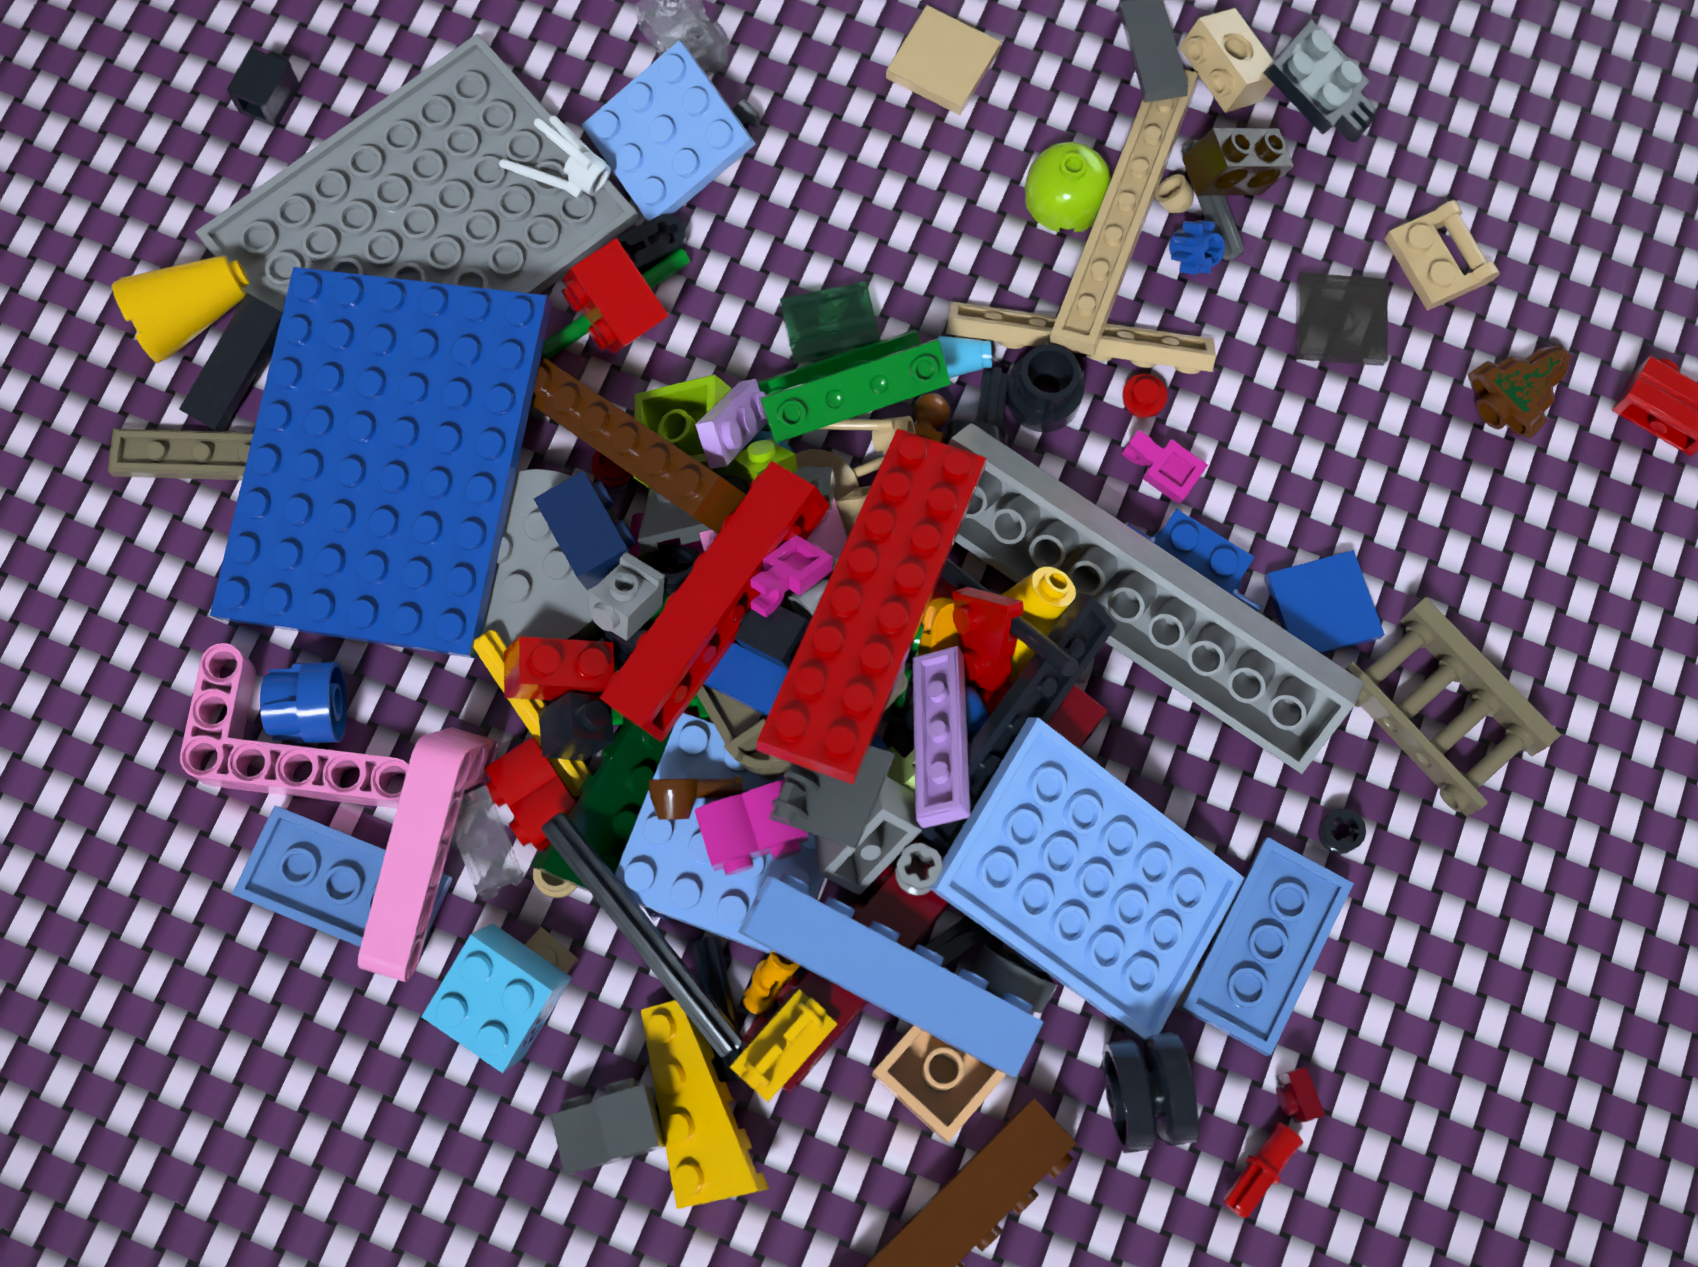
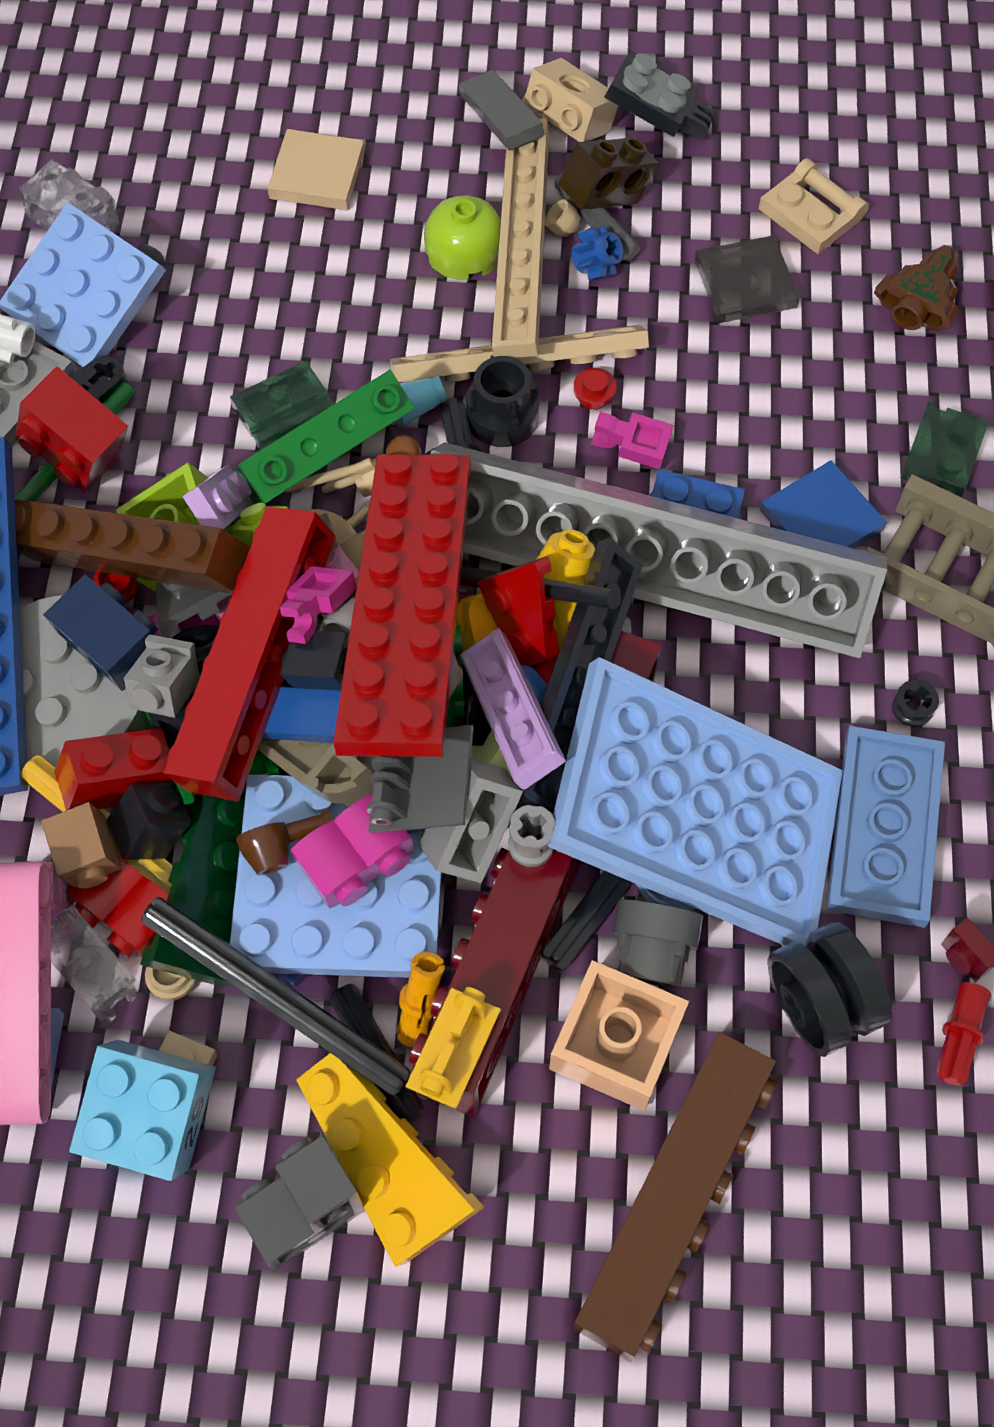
camera: 15 degrees left, 10 degrees down
medium blue brick [738,873,1044,1078] -> none
none -> medium nougat brick [41,802,121,889]
none -> clear green plate [900,401,989,498]

